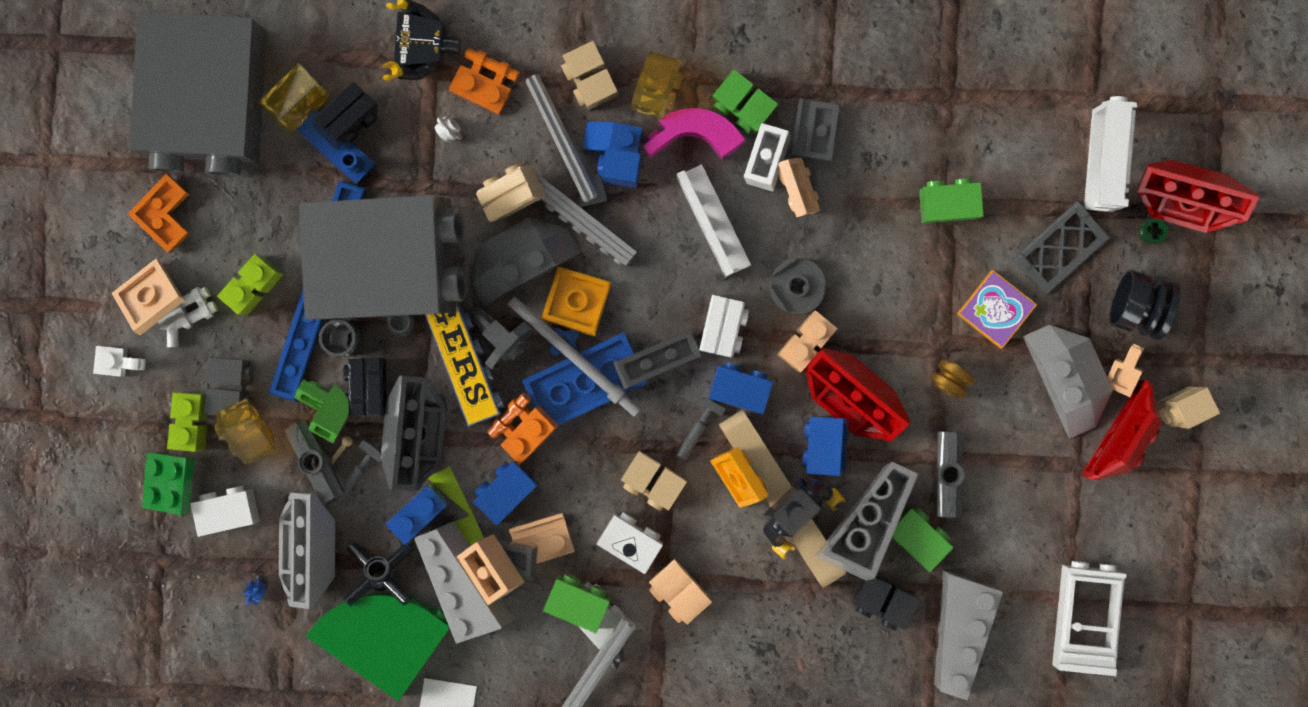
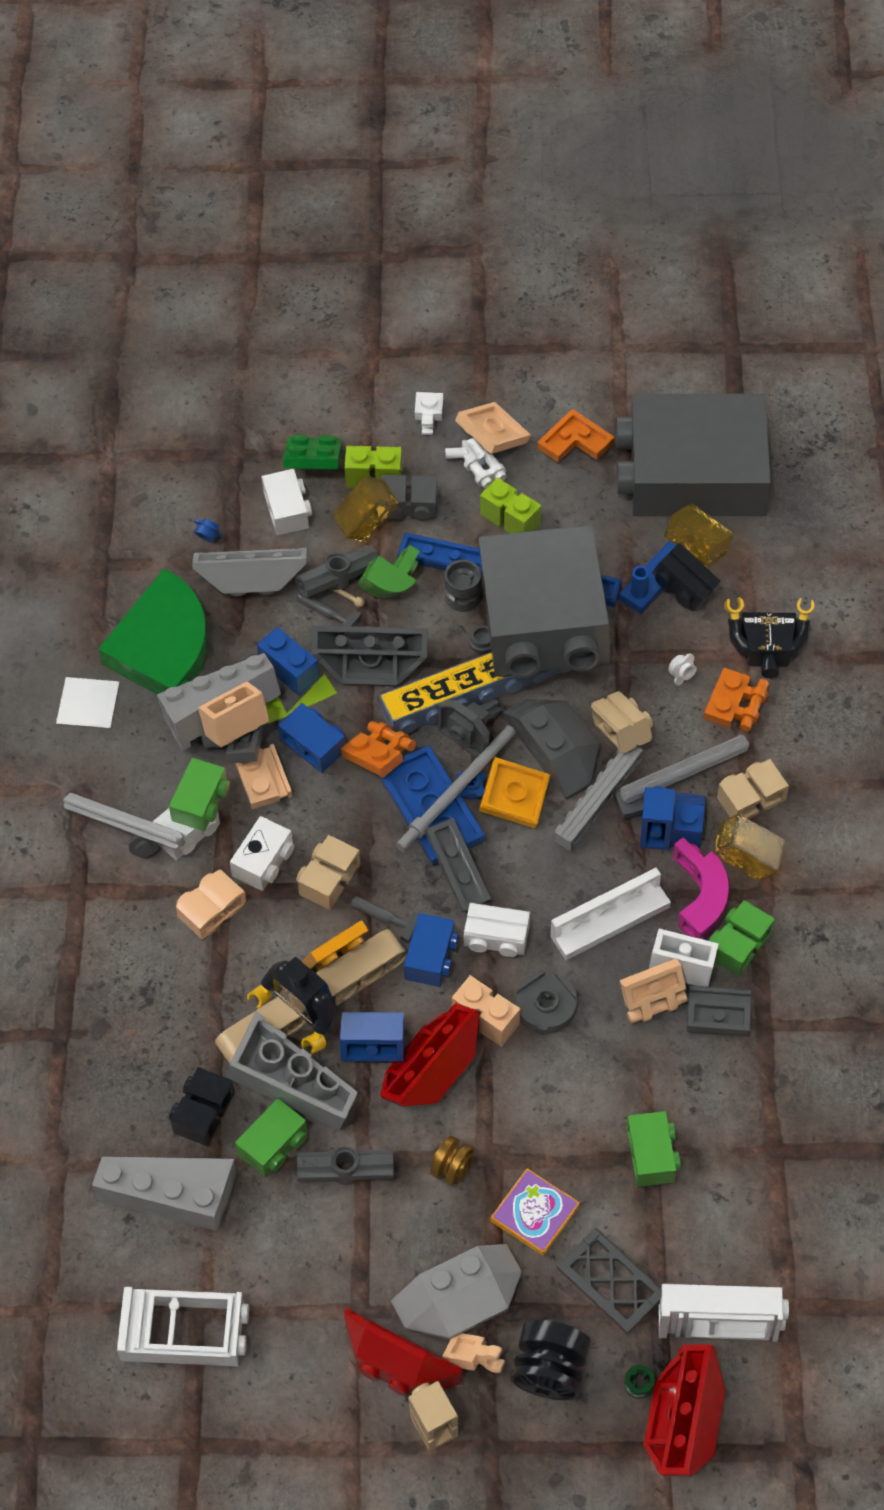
camera: 90 degrees right, 30 degrees down
black brick [343,358,387,415] -> none
black bar [343,543,415,607] -> none

